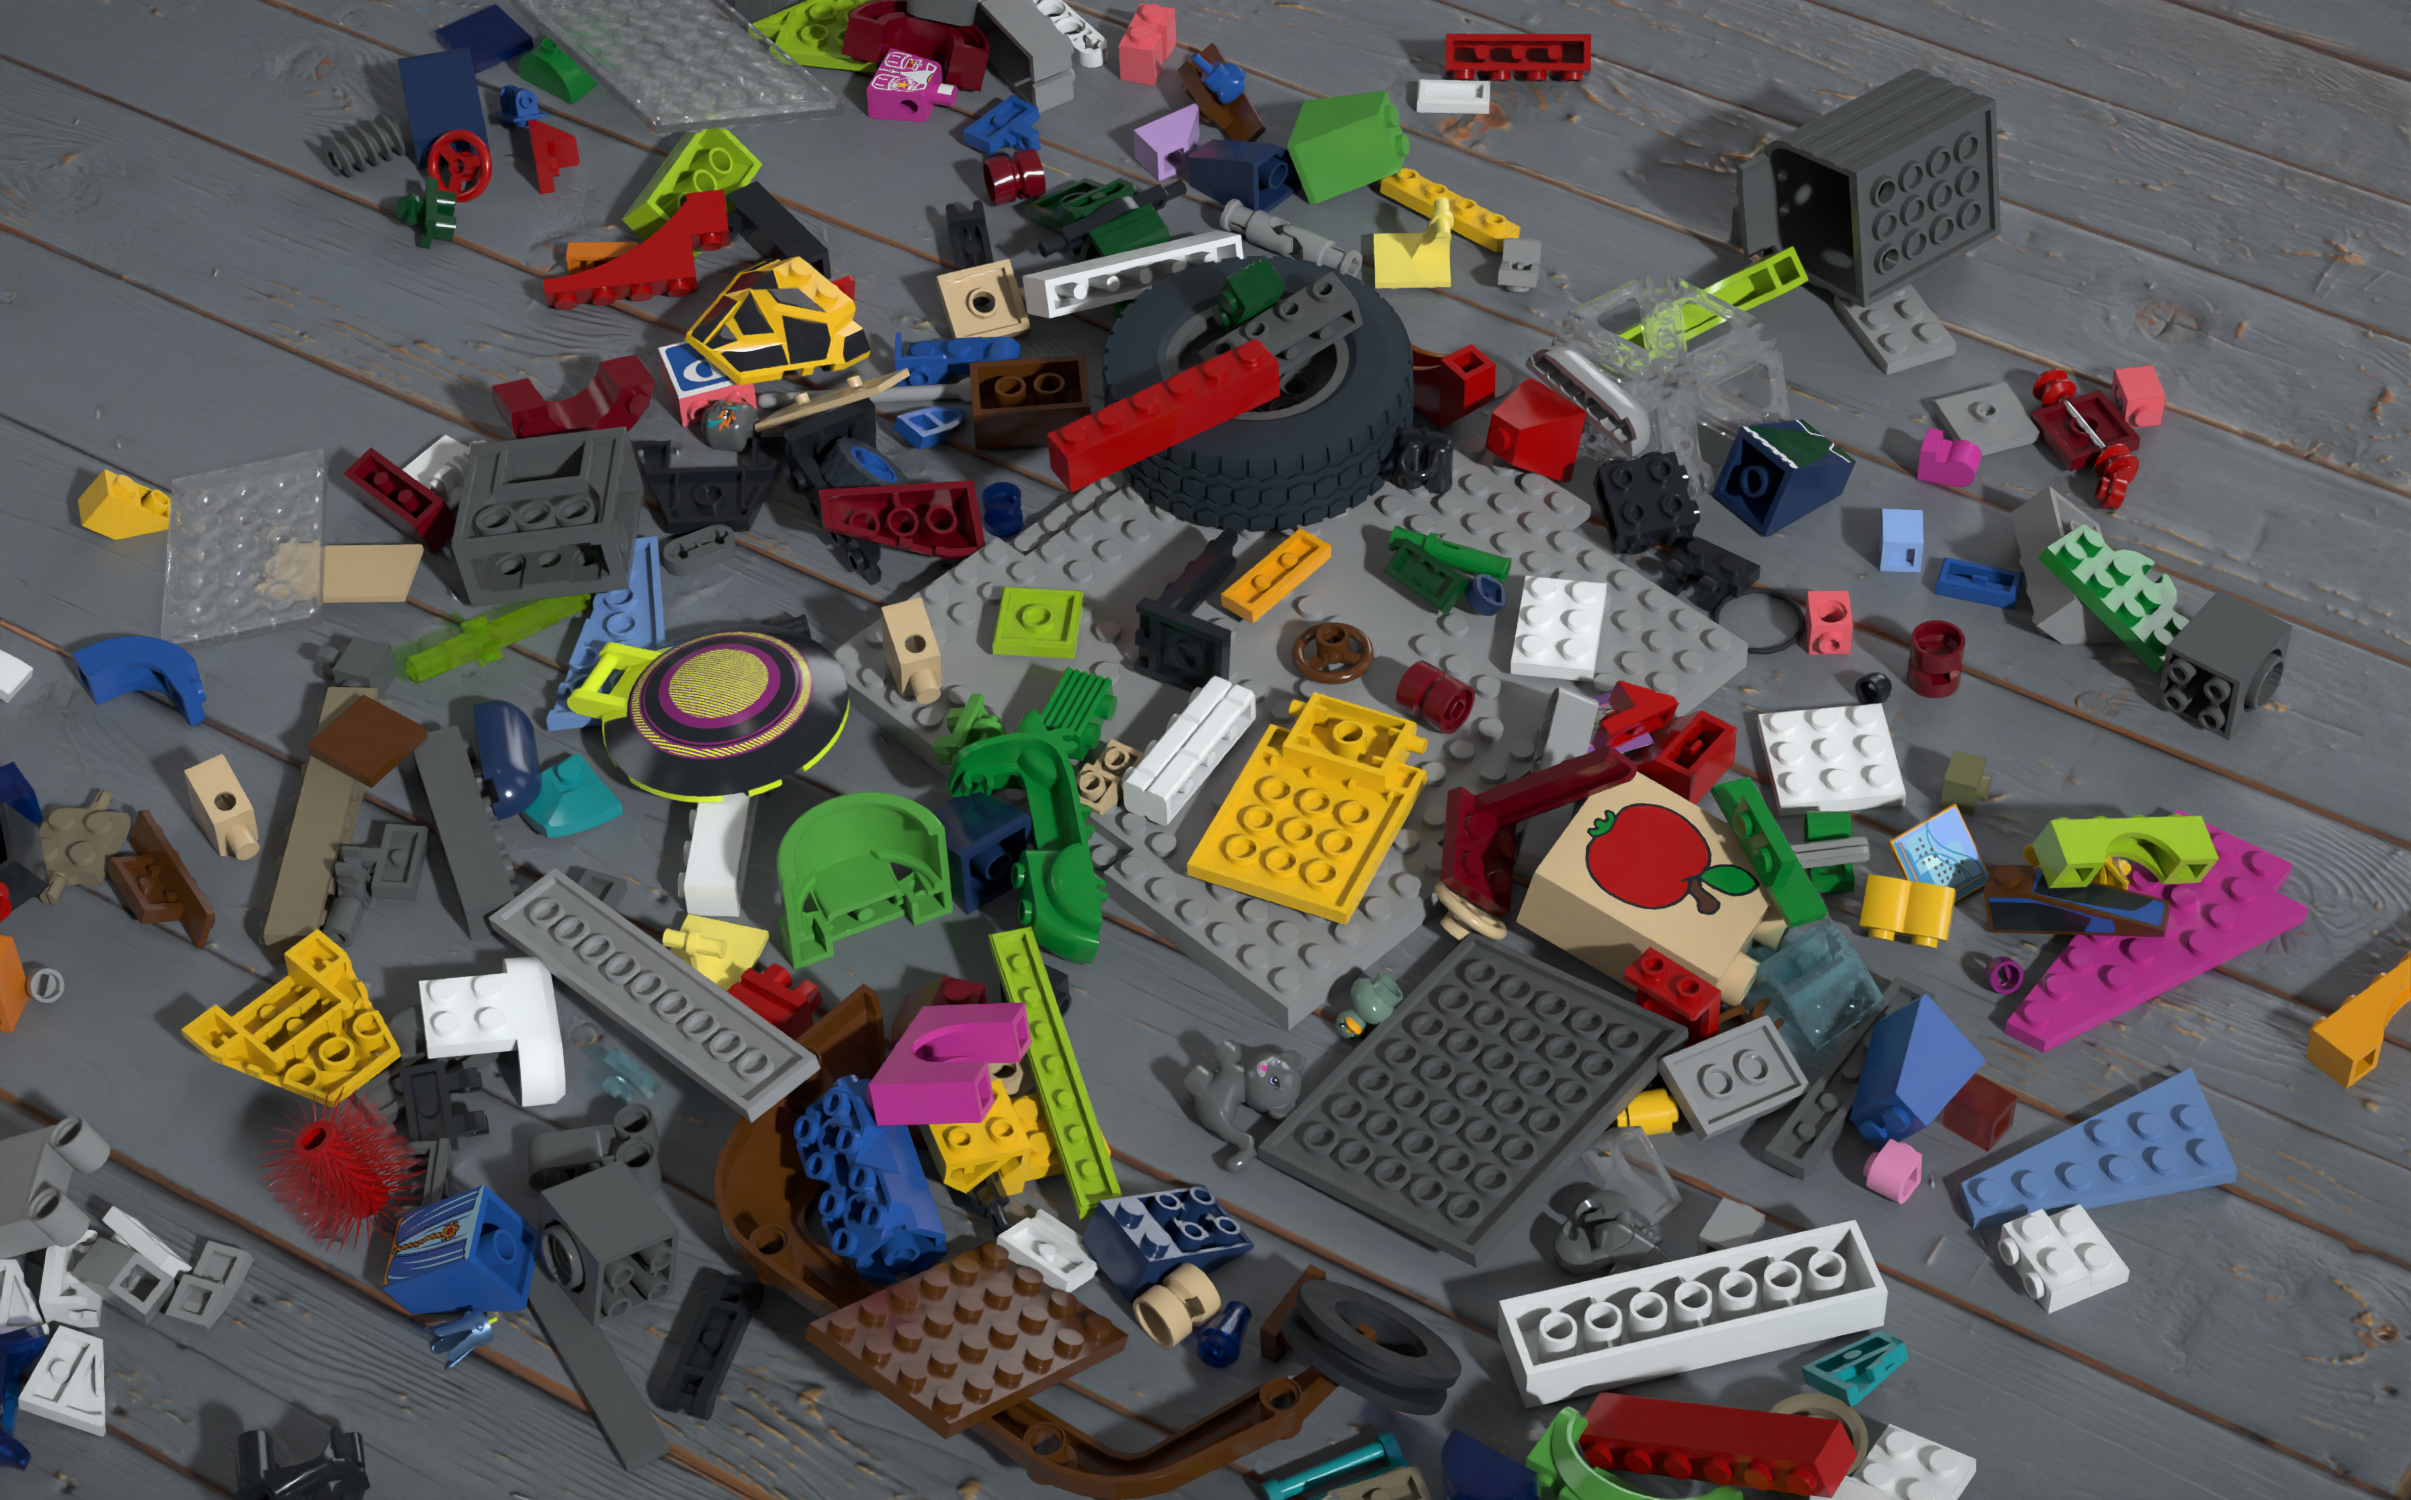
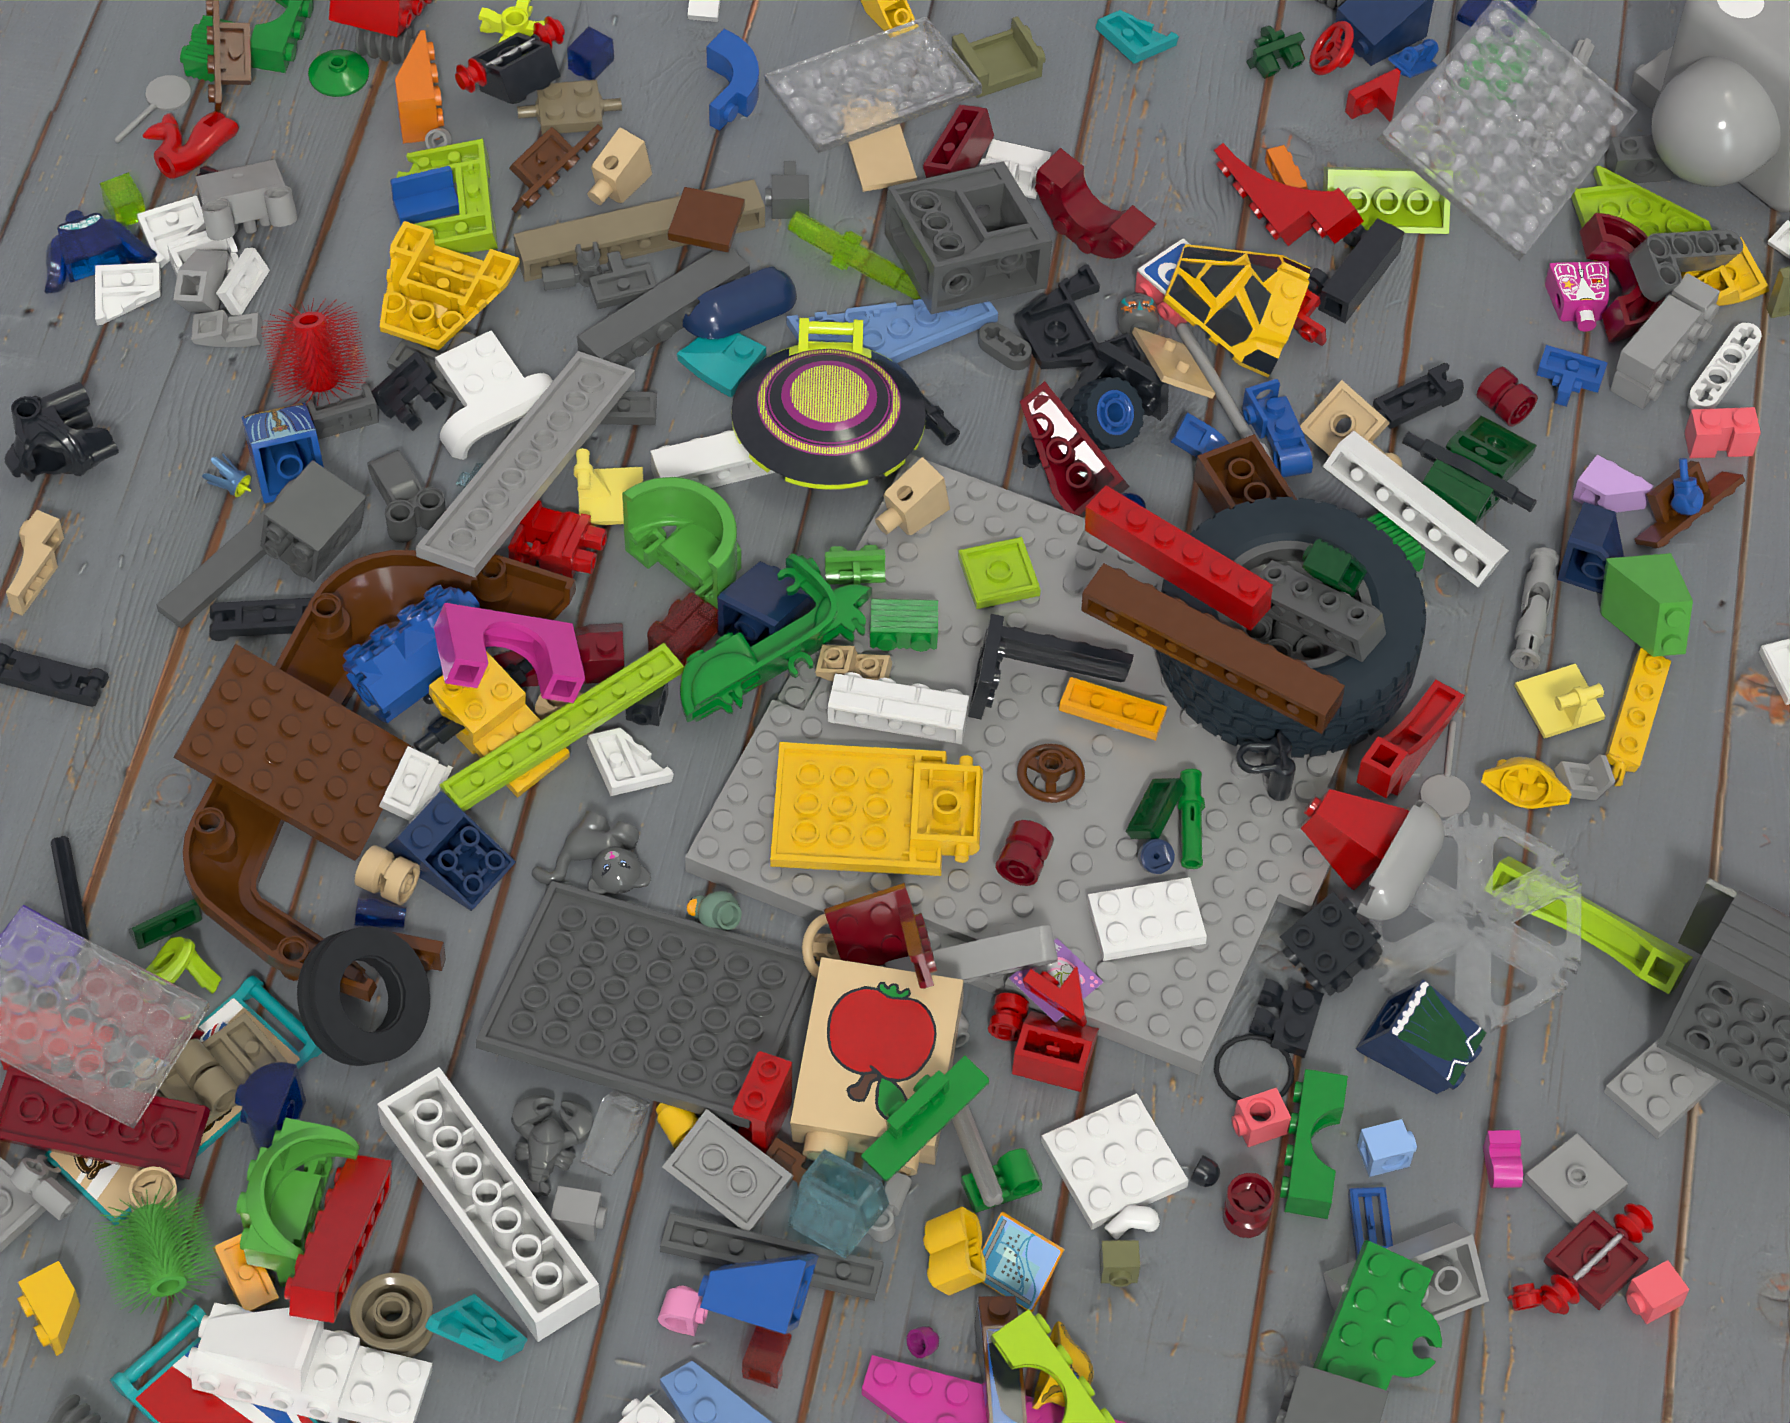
camera: 65 degrees right, 10 degrees up
none -> blue panel [390,166,459,226]
none -> lime wedge [396,139,498,253]
none -> white wing [587,728,674,796]
none -> clear red brick [647,592,718,666]
none -> olive panel [951,16,1046,98]
none -> reddish brown brick [1081,563,1345,734]
none -> teal wing [1096,10,1179,64]
none -> white arm [1104,1205,1160,1240]
none -> green arch [1279,1069,1348,1219]
none -> yellow hat [1481,757,1572,809]

